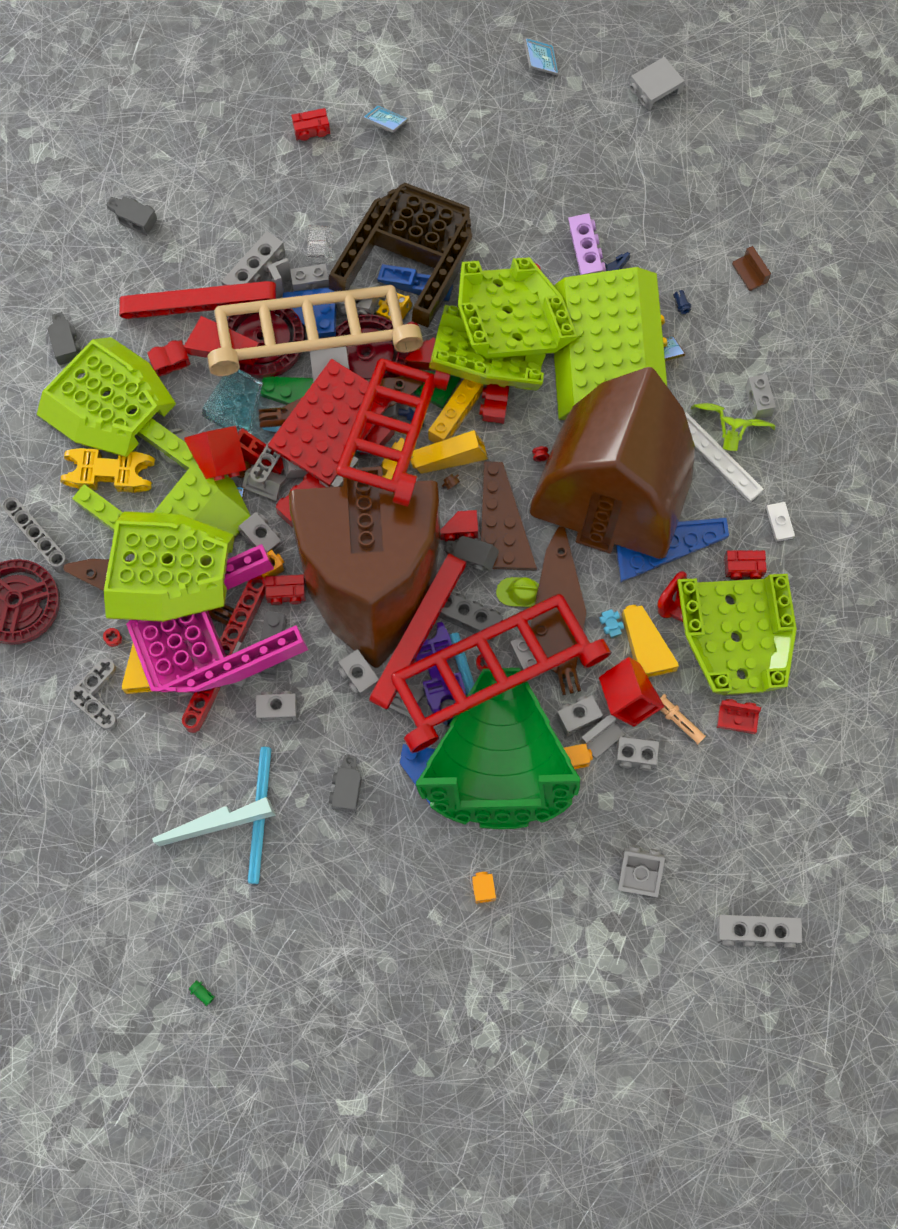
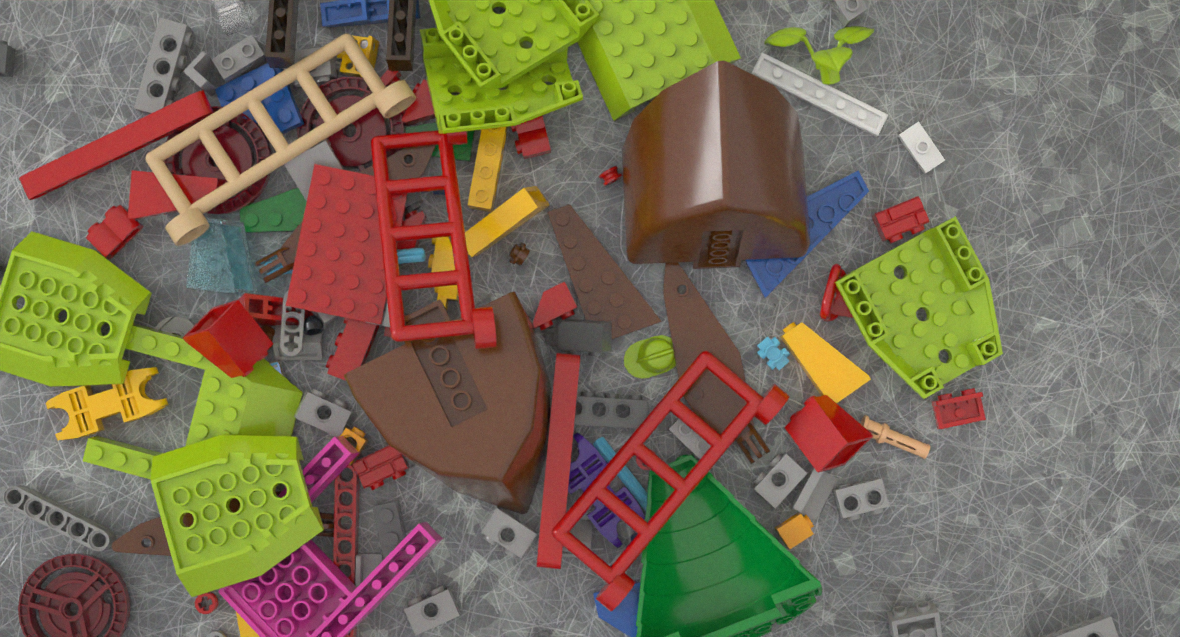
camera: 20 degrees left, 15 degrees up
none -> black hinge [303,316,323,336]

